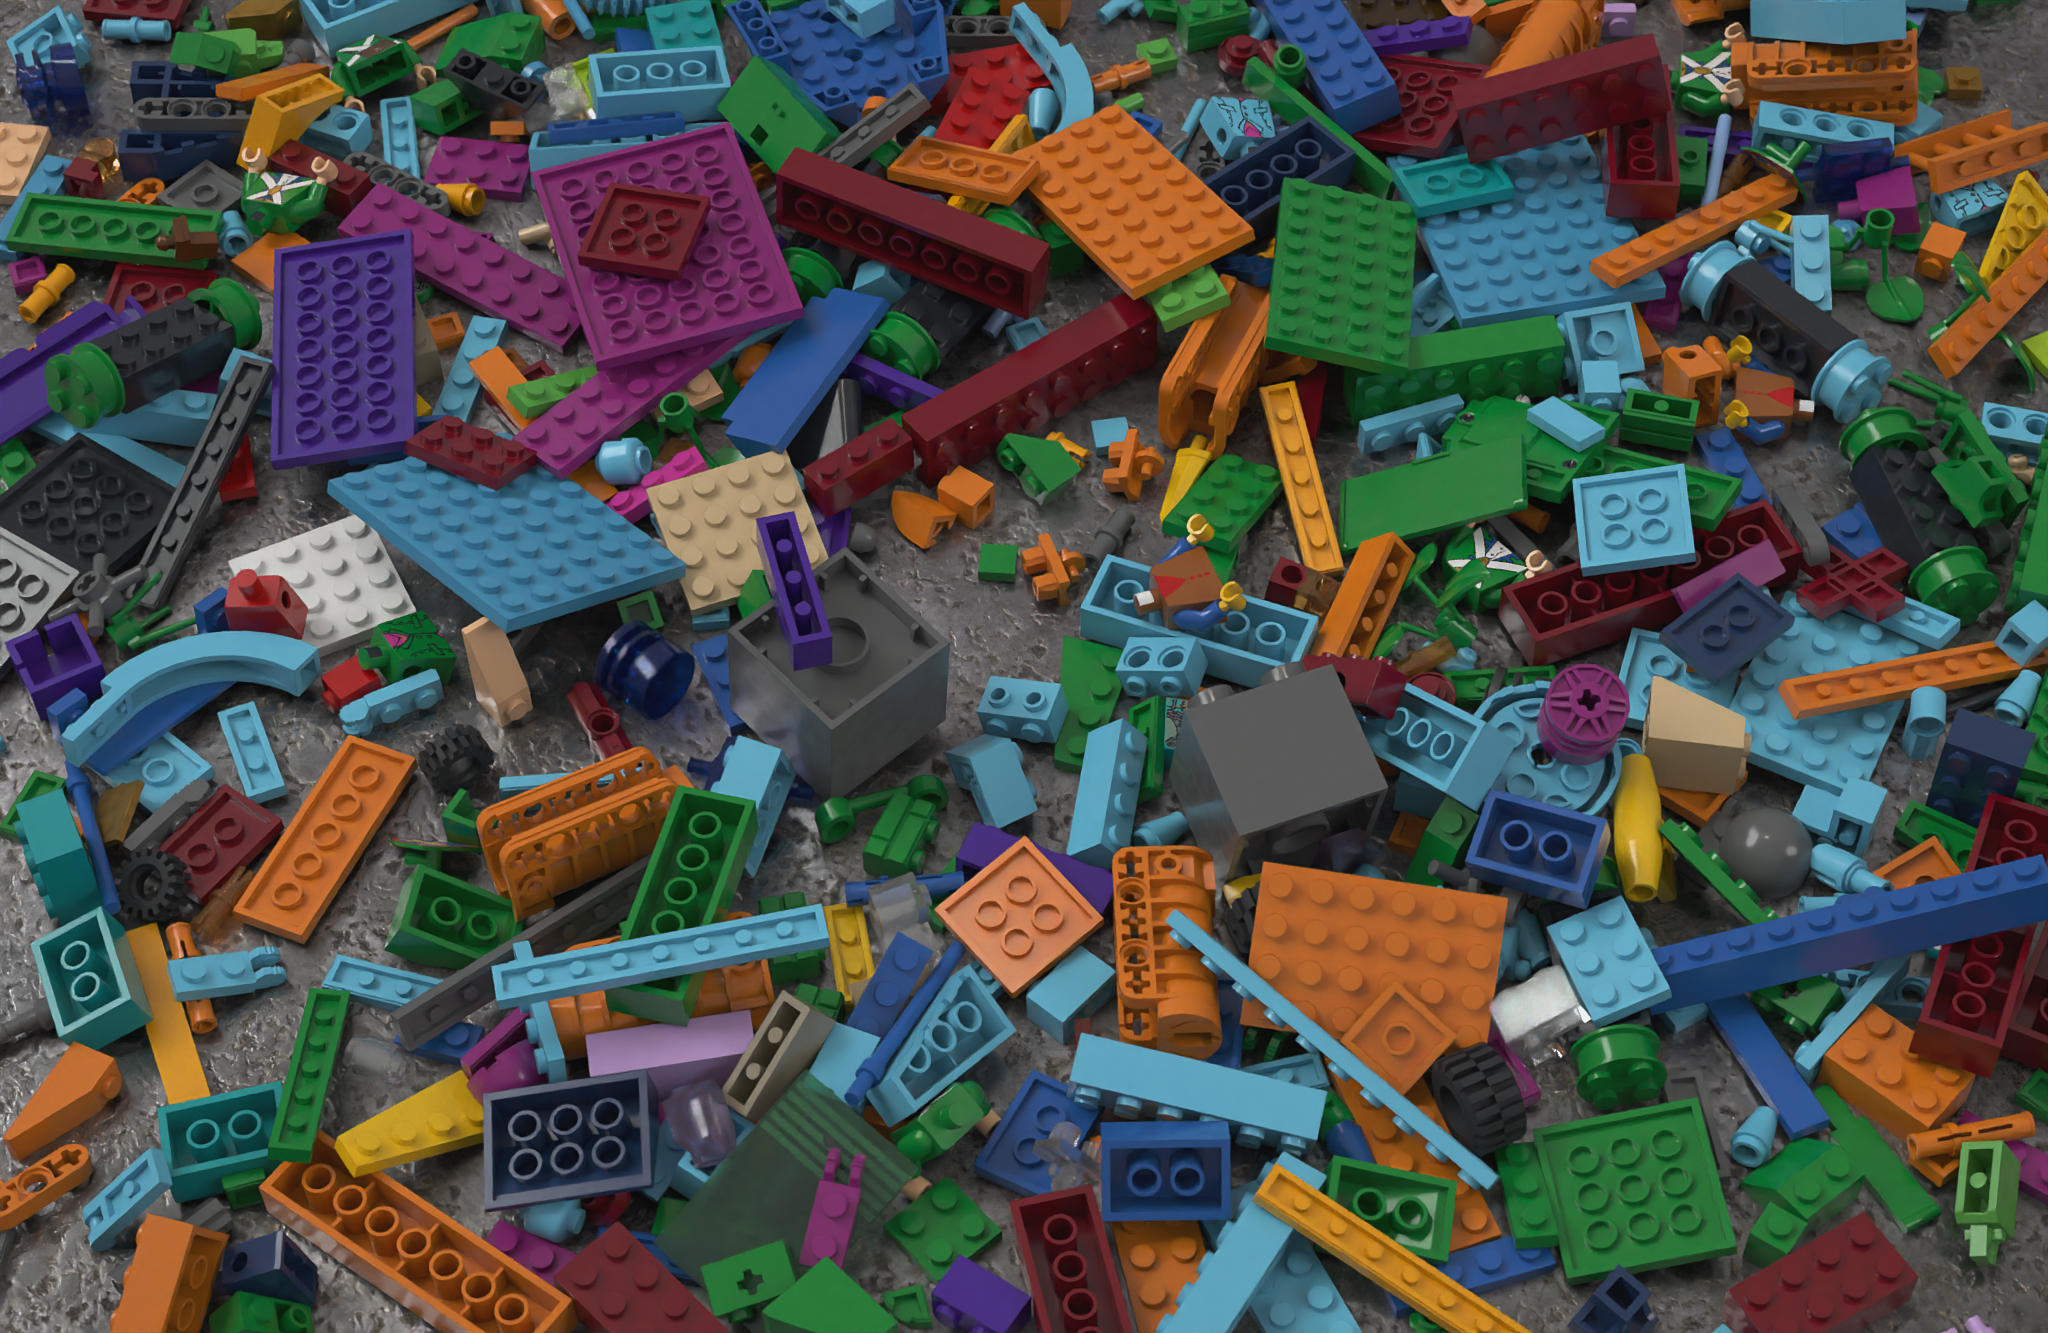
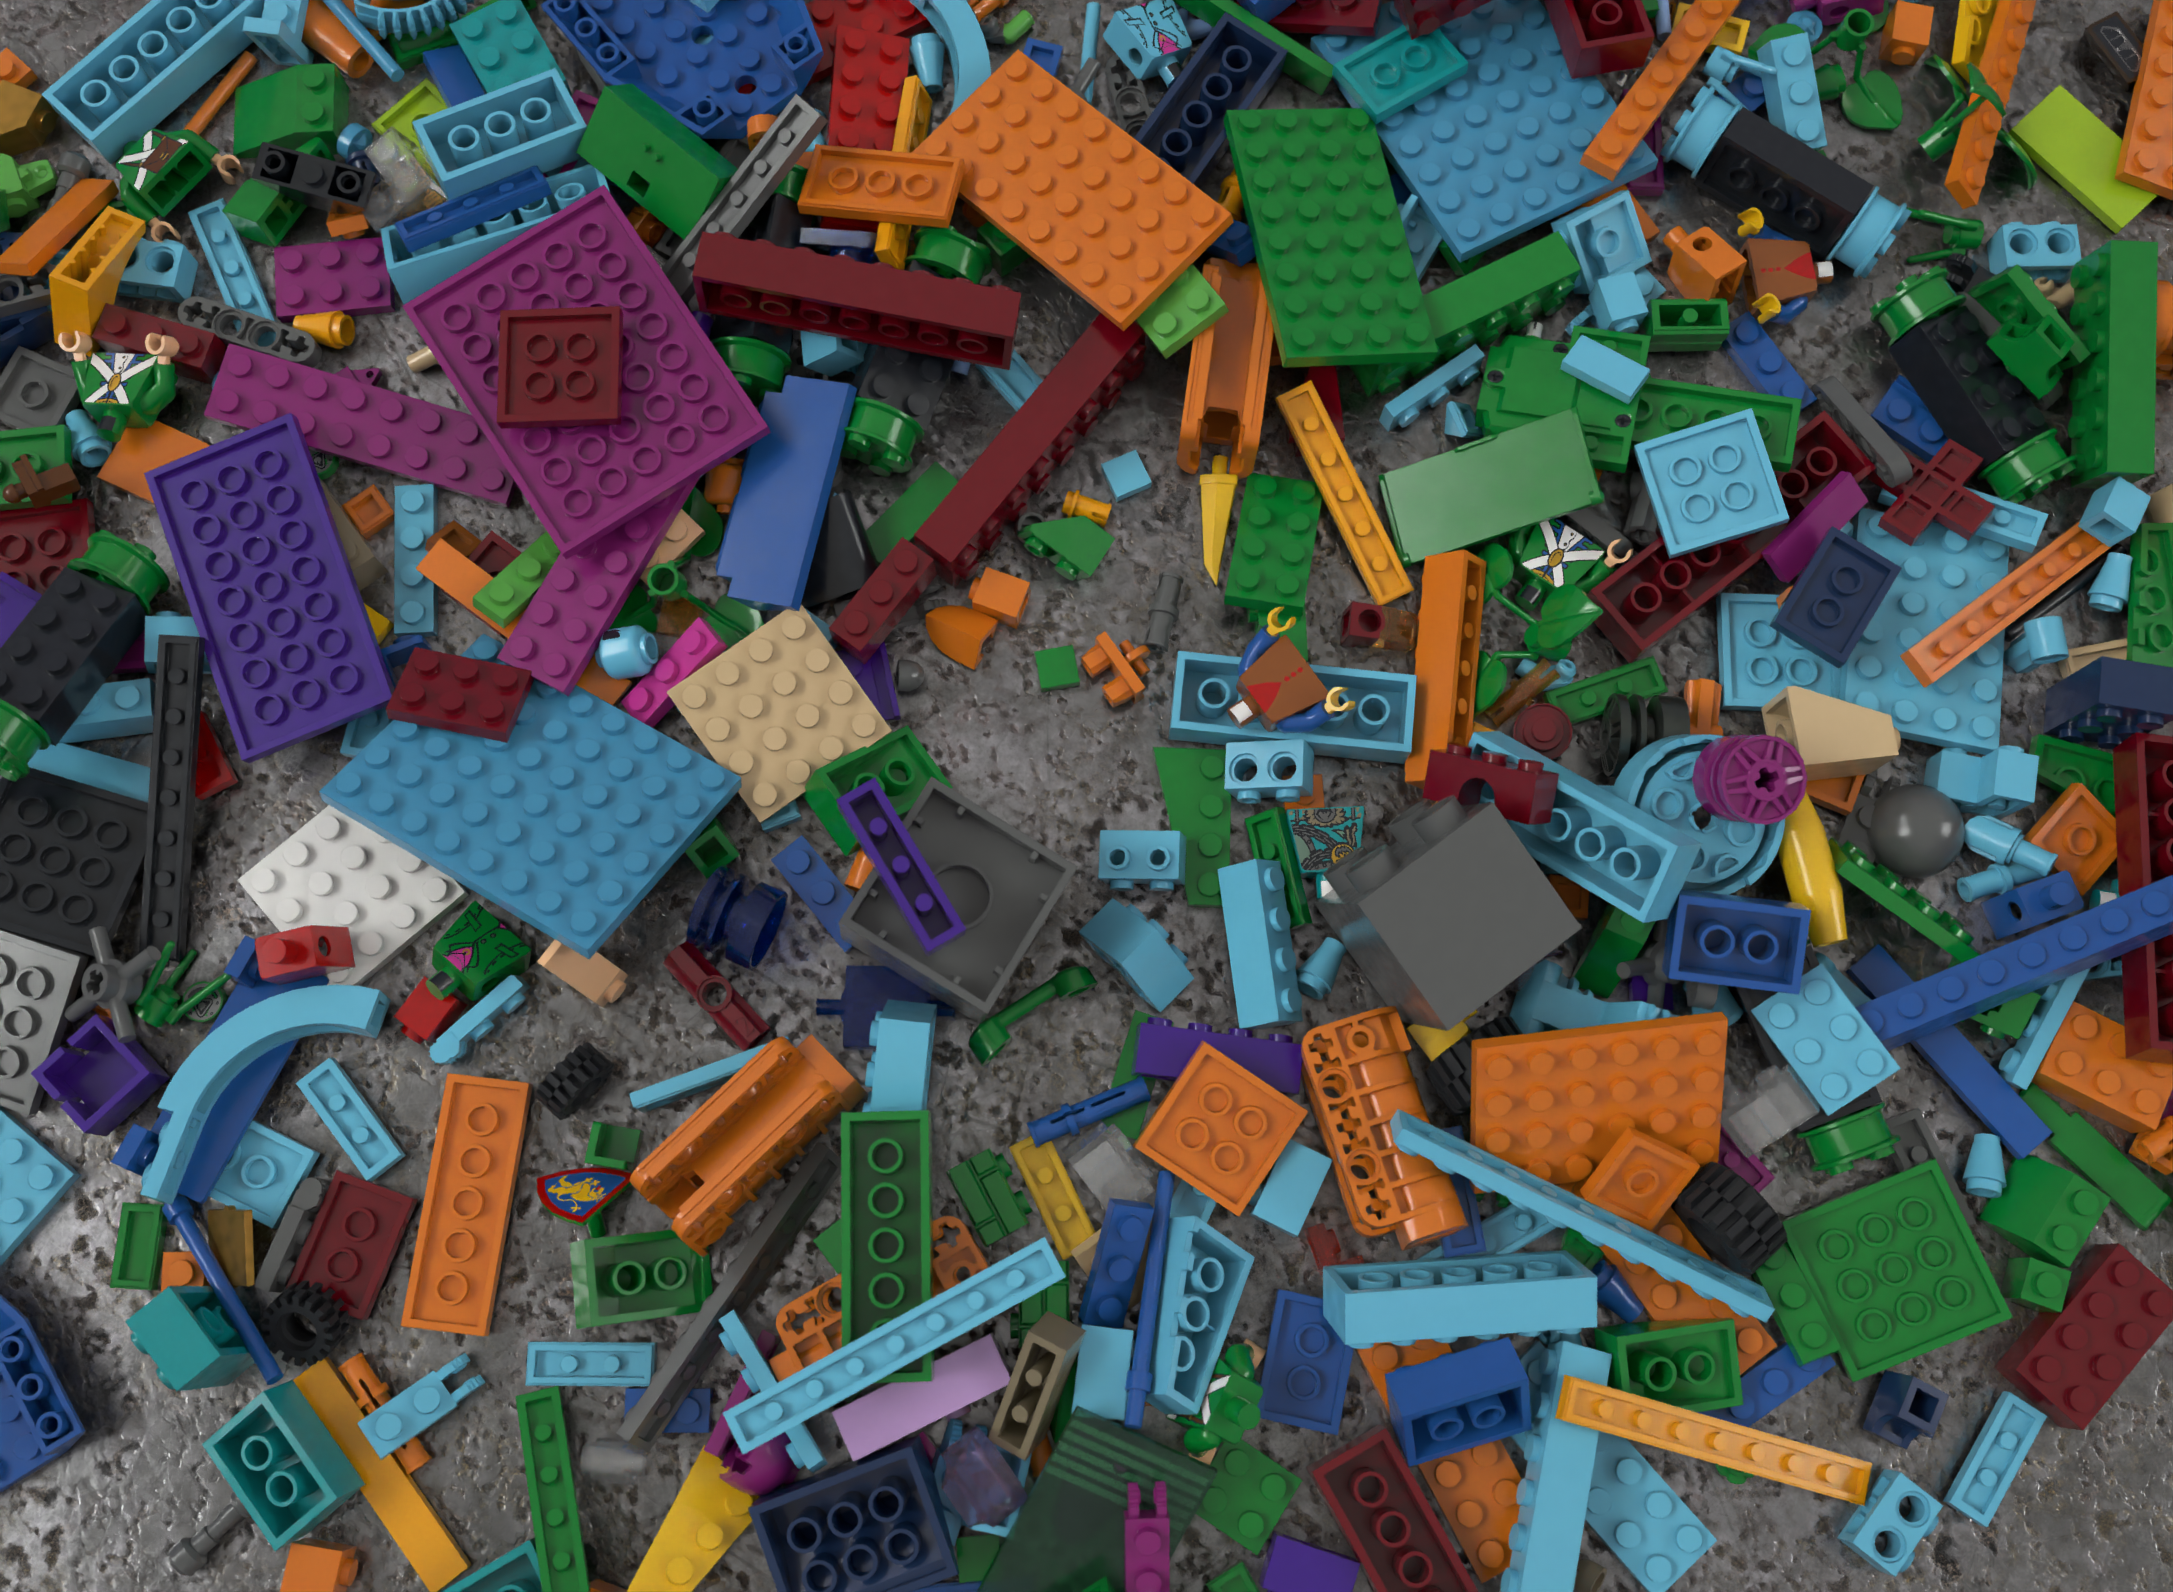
camera: 20 degrees left, 25 degrees up
clear orange pin [190,866,256,940] -> none
dark purple plate [837,352,945,411] -> none
green brick [862,792,941,878] -> none
clear hips [1032,1122,1101,1192] -> none
orange hips [1102,429,1164,502] -> none
orange arm [1703,336,1741,381] -> none

